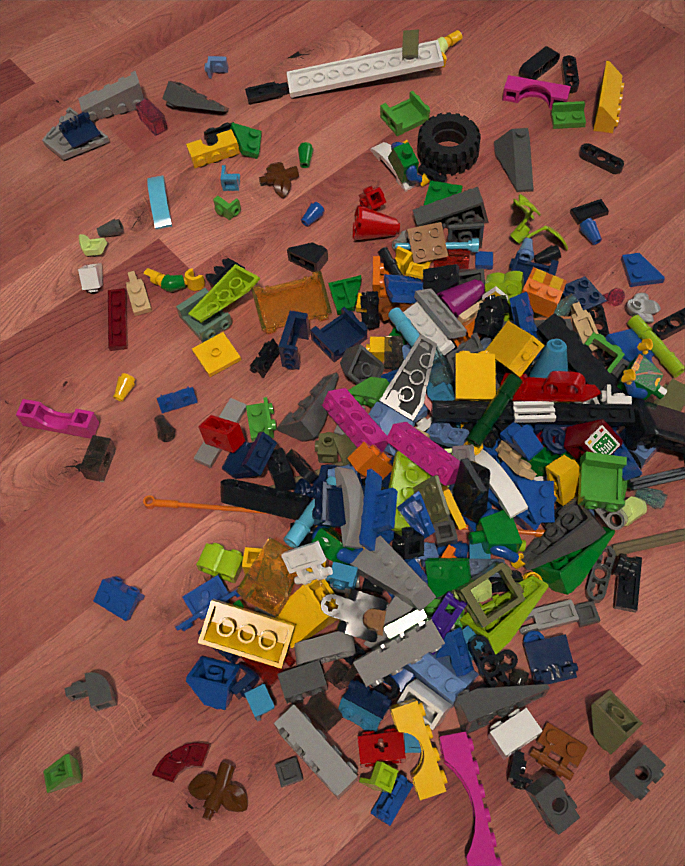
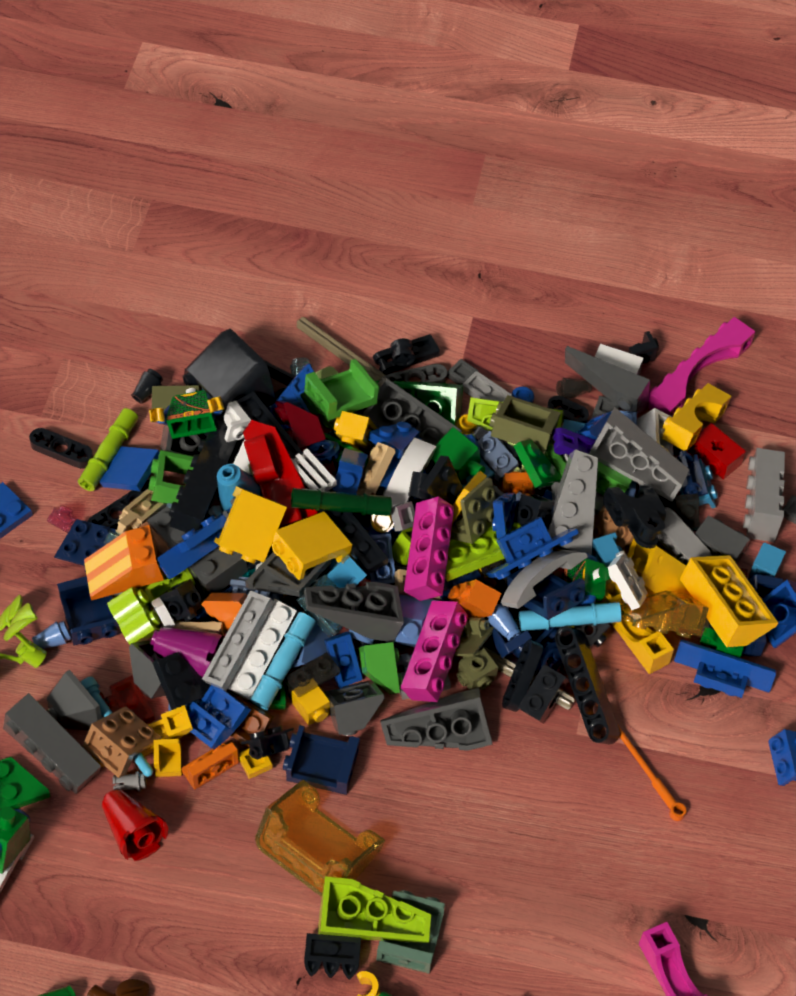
camera: 135 degrees left, 5 degrees down
clear smoke brick [80,435,116,482] -> none
yellow cone [113,373,135,402] -> none
clear smoke cone [154,415,176,442] -> none
blue hinge [157,386,198,413] -> none
yellow plate [192,332,241,377] -> none
light grey tile [193,398,247,468] -> none
lime brick [196,543,243,583] -> none
red brick [198,415,245,453] -> none
dark blue panel [222,432,277,479] -> none
bright green bracket [246,397,277,442] -> none
black hinge [249,338,280,378] -> none
dark blue panel [278,310,310,370] -> none
black slope [287,242,328,274] -> none
blue cone [301,202,325,227] -> none
clear smoke bracket [306,691,343,732] -> none
green wing [328,275,362,315] -> none
red brick [359,186,387,211] -> none
lime panel [359,761,398,793] -> none
blue hinge [370,774,413,826] -> none
black pin [378,247,403,275] -> none
black beam [468,636,511,688] -> none
black brick [473,308,504,338] -> none
blue tile [475,251,493,269] -> none
dark blue hinge [524,634,578,685] -> none
dark grey brick [525,773,580,835] -> none
dark orange plate [529,723,588,781] -> none
black cone [534,245,561,264] -> none
olive slope [591,690,643,755] -> none
dark grey brick [610,745,666,802] -> none
light grey plate [626,293,661,323] -> none

